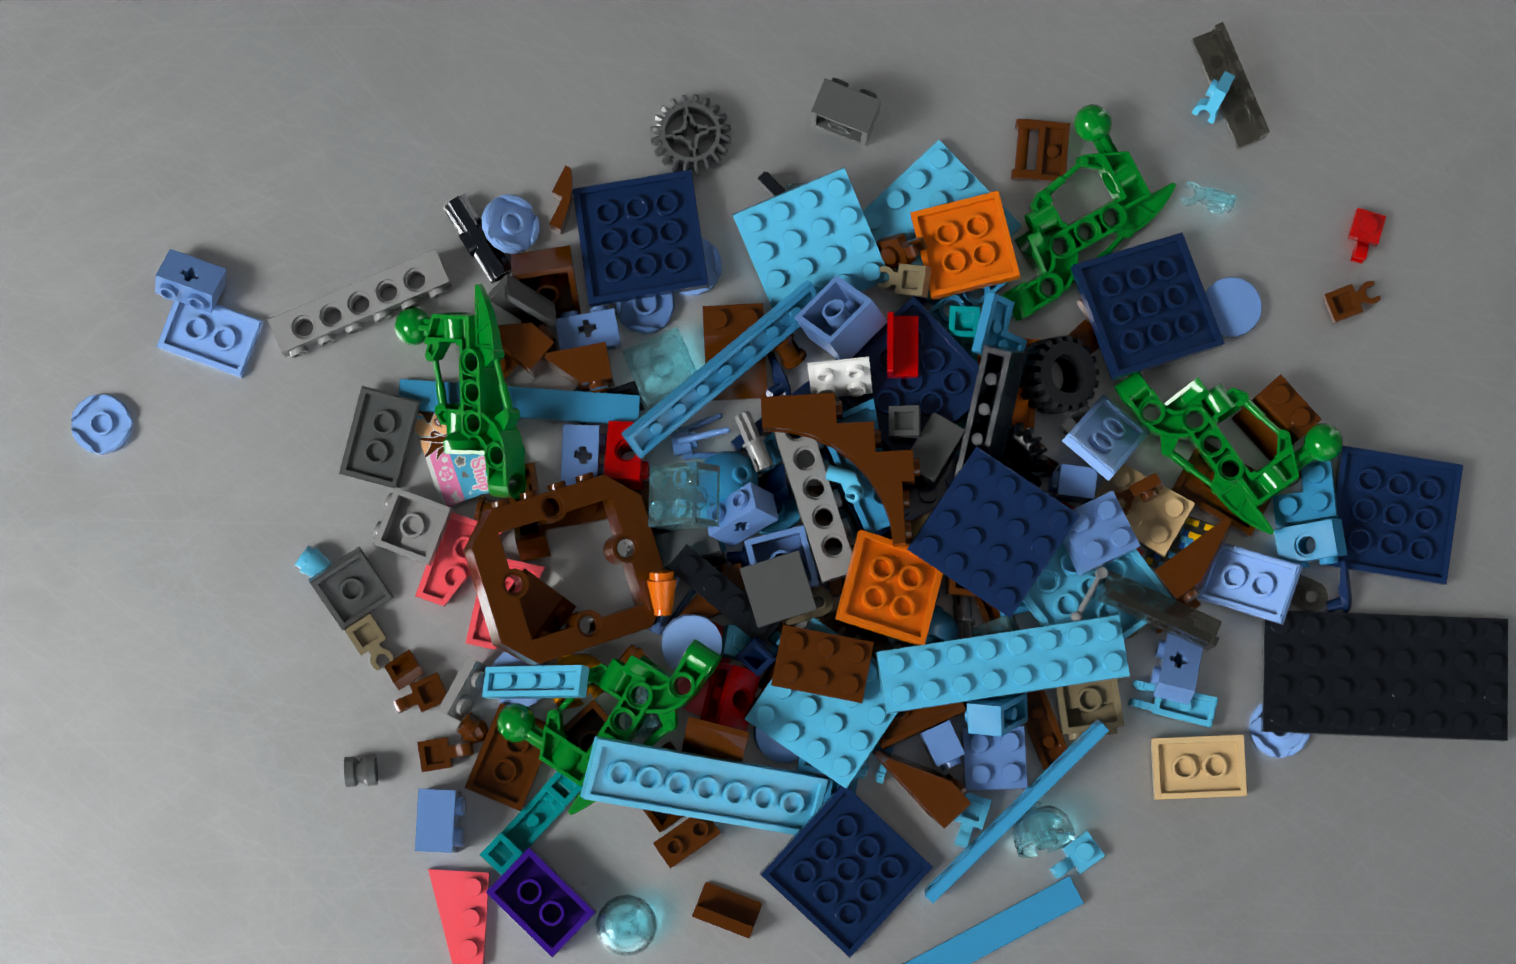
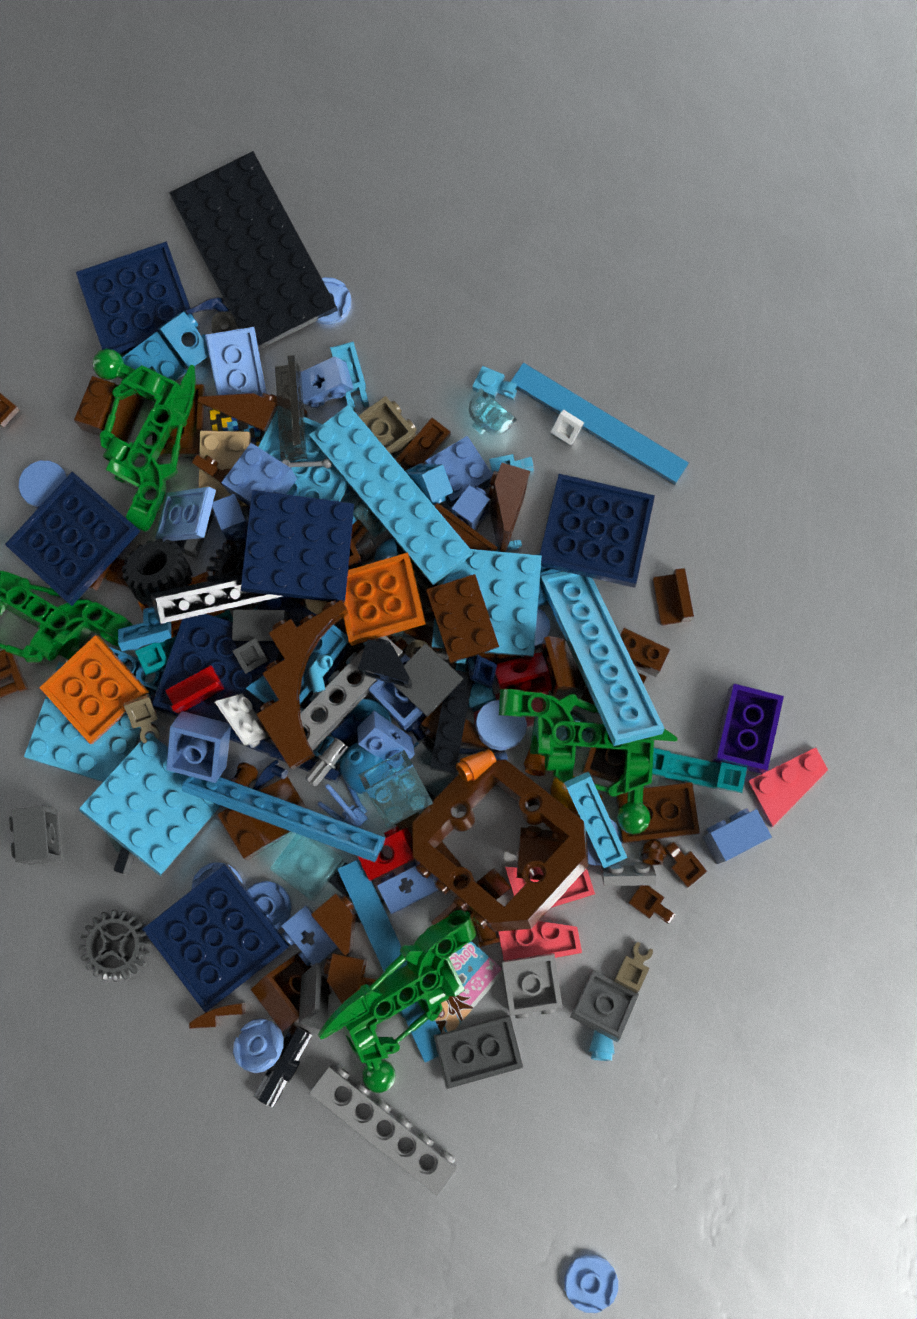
camera: 120 degrees left, 5 degrees down
medium blue brick [155,249,226,313] -> none
light blue tile [156,300,264,378] -> none
dark grey wheel [344,755,378,787] -> none
reddish brown plate [384,649,425,690] -> none
clear light blue cylinder [596,894,657,956] -> none
reddish brown plate [876,233,928,269] -> none
dark azure tile [924,719,1109,903] -> none
tan plate [1151,735,1247,800] -> none
none -> black slope [358,638,413,689]
none -> white plate [551,410,584,445]

